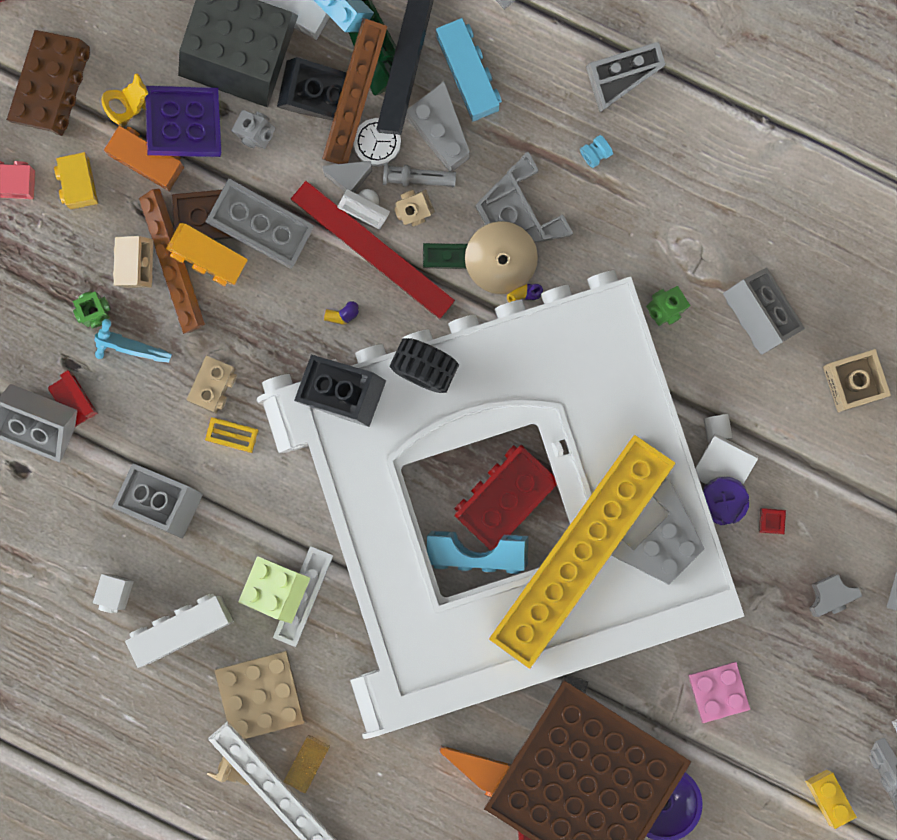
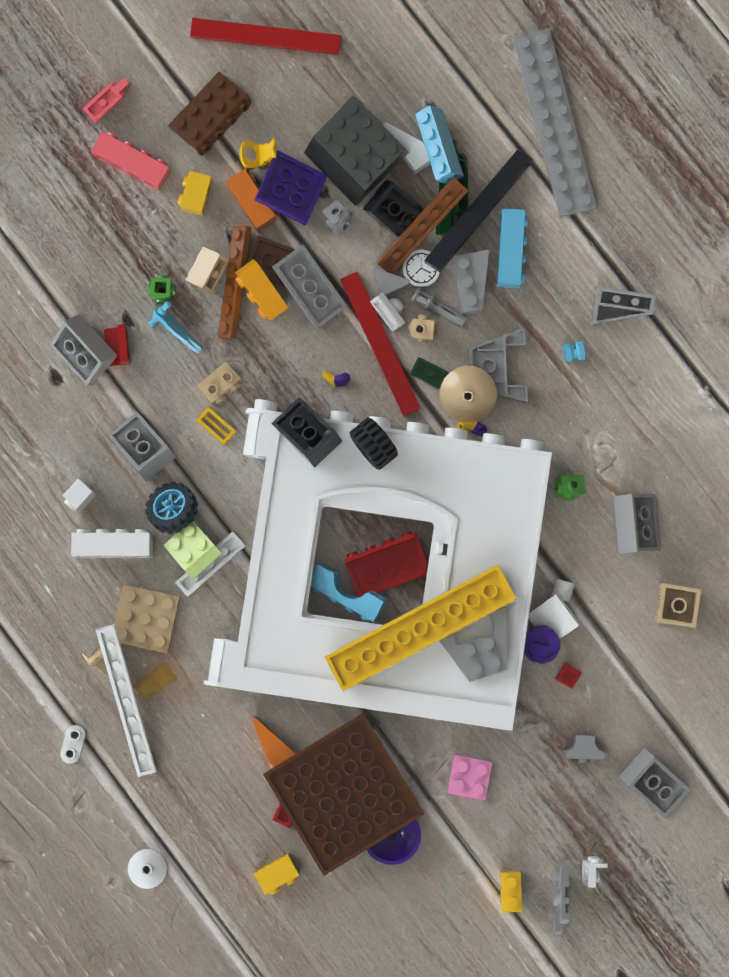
camera: 30 degrees right, 0 degrees up
none -> black wheel [145,482,198,534]

